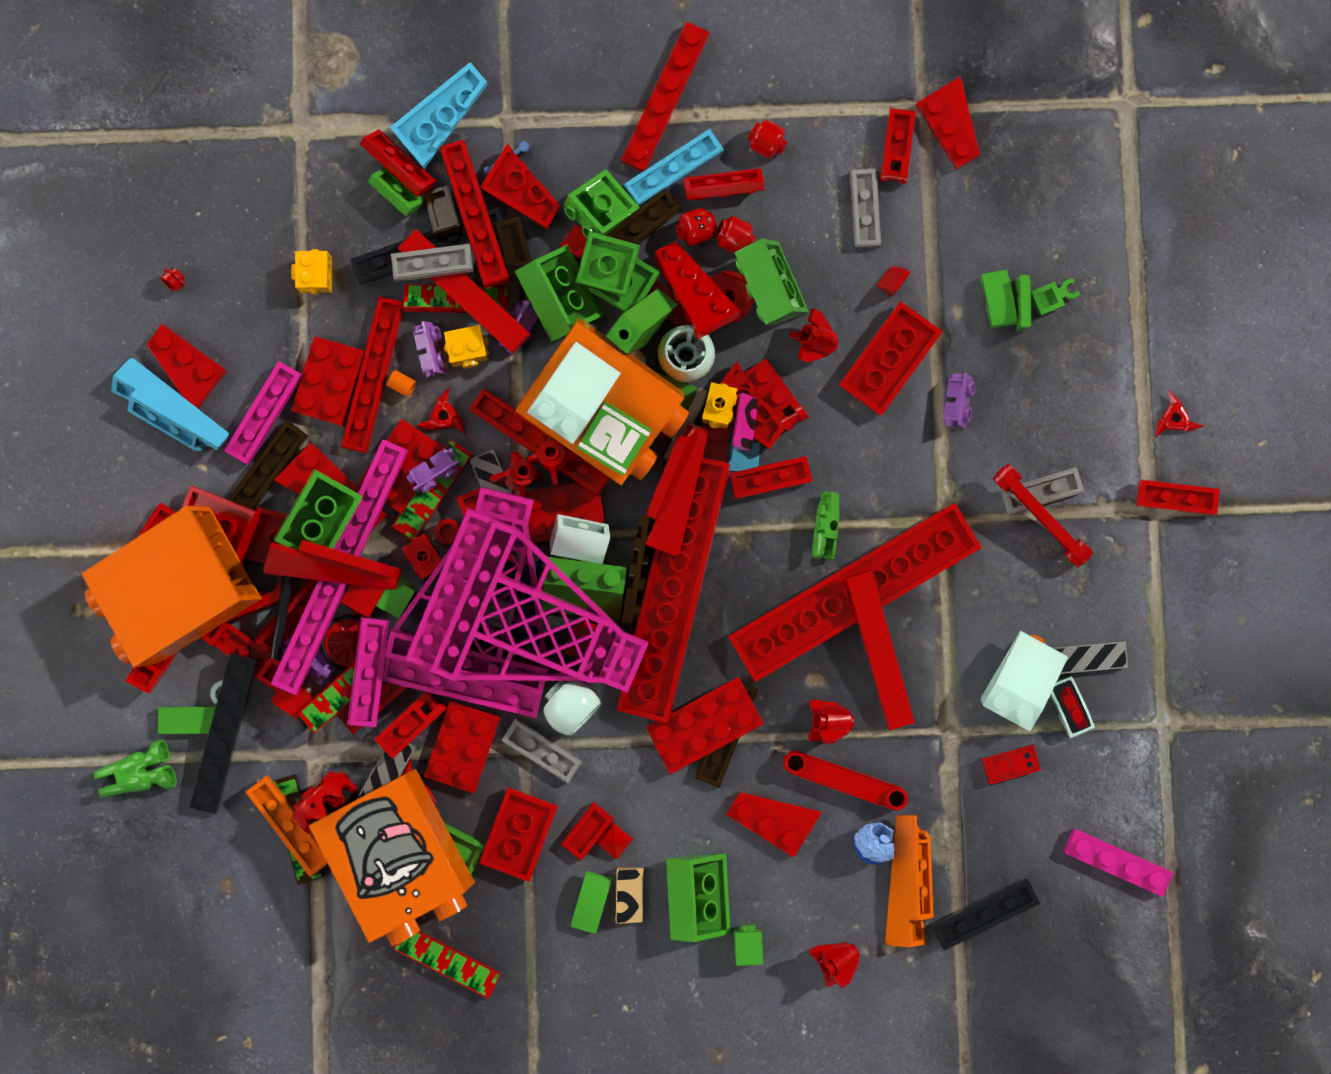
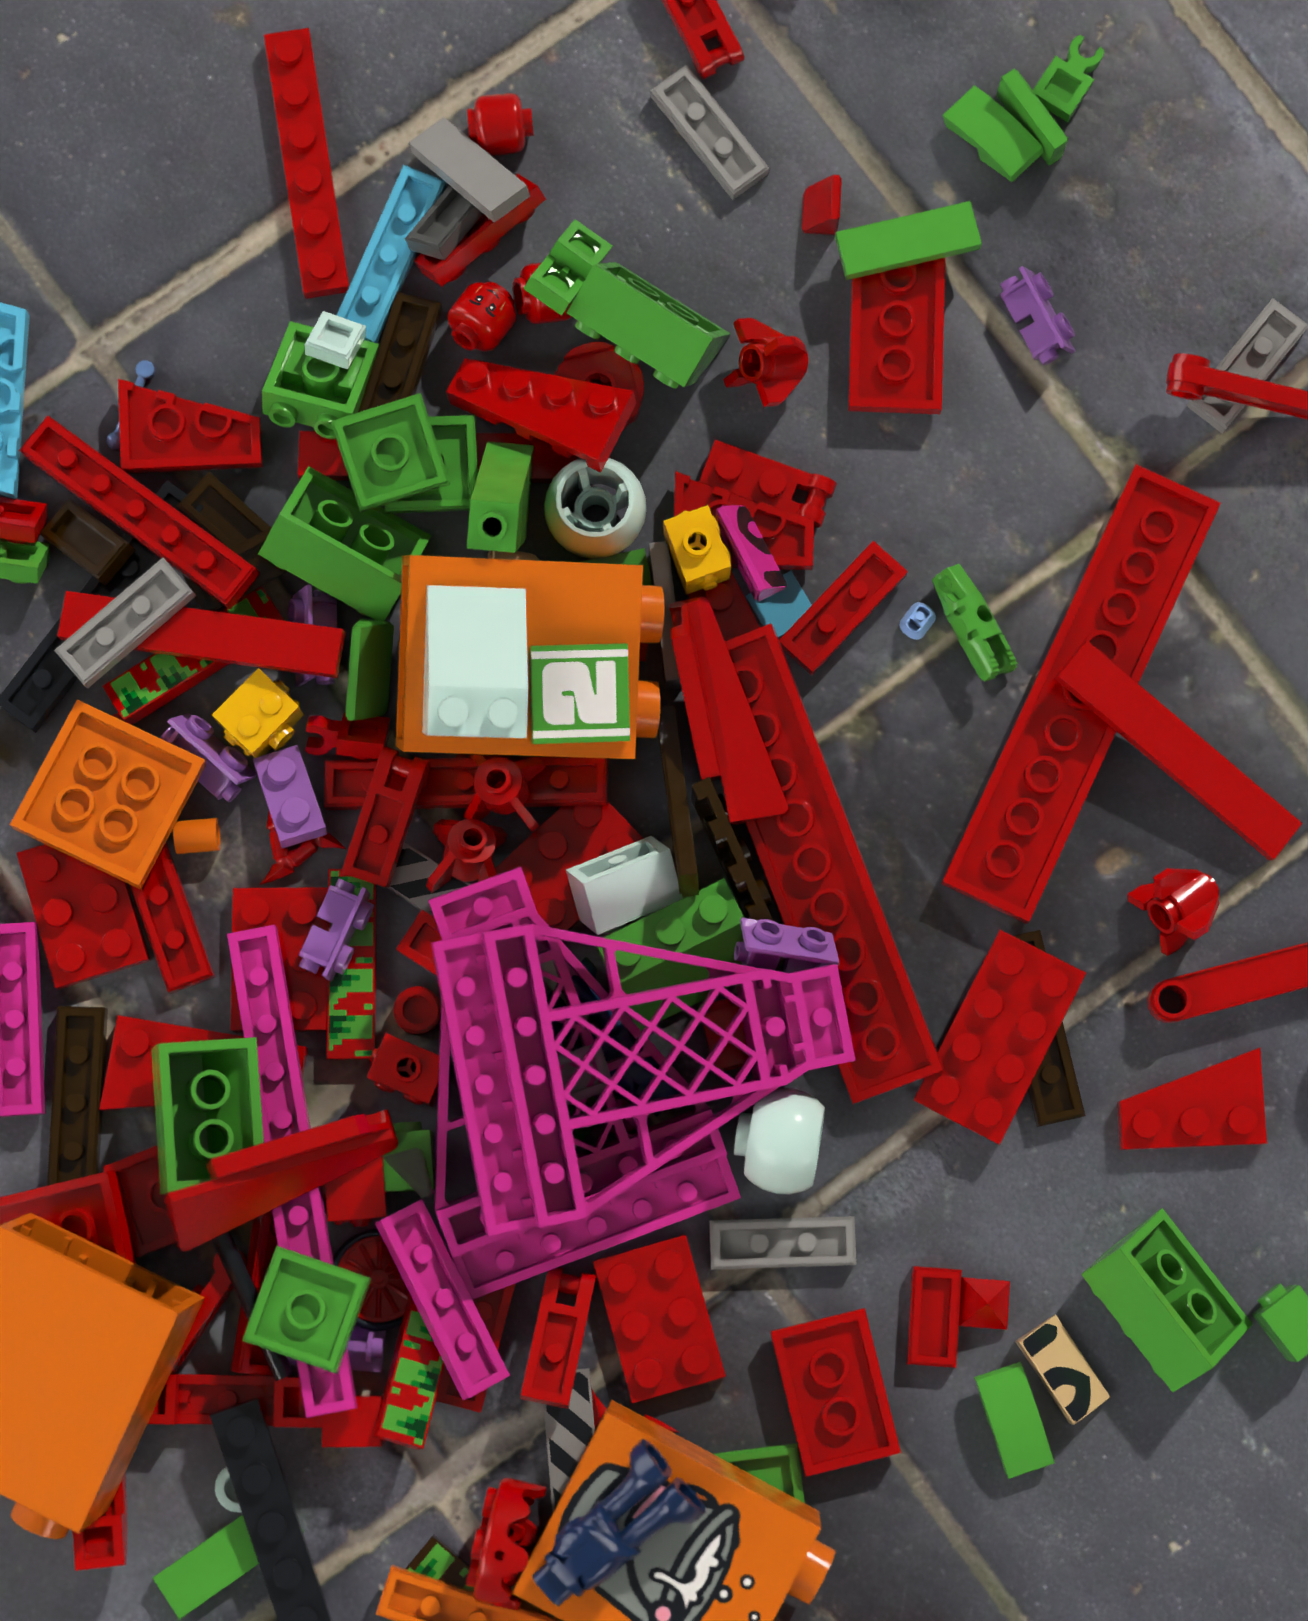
camera: 30 degrees left, 5 degrees down
none -> orange plate [10,700,207,889]
none -> bright green tile [242,1246,372,1374]
none -> medium lavender plate [253,745,327,848]
none -> light aqua tile [305,311,366,369]
none -> red plate [305,713,391,760]
none -> red plate [341,746,430,888]
none -> bright green slope [345,619,394,721]
none -> clear smoke slope [383,1148,434,1199]
none -> dark grey tile [405,185,483,261]
none -> light grey tile [409,117,530,223]
none -> bright green slope [523,219,613,316]
none -> dark blue piece [532,1439,706,1607]
none -> dark brown tile [658,705,699,897]
none -> medium lavender hinge [734,917,839,973]
none -> bright green tile [835,201,982,280]
none -> light blue rock [899,602,936,640]

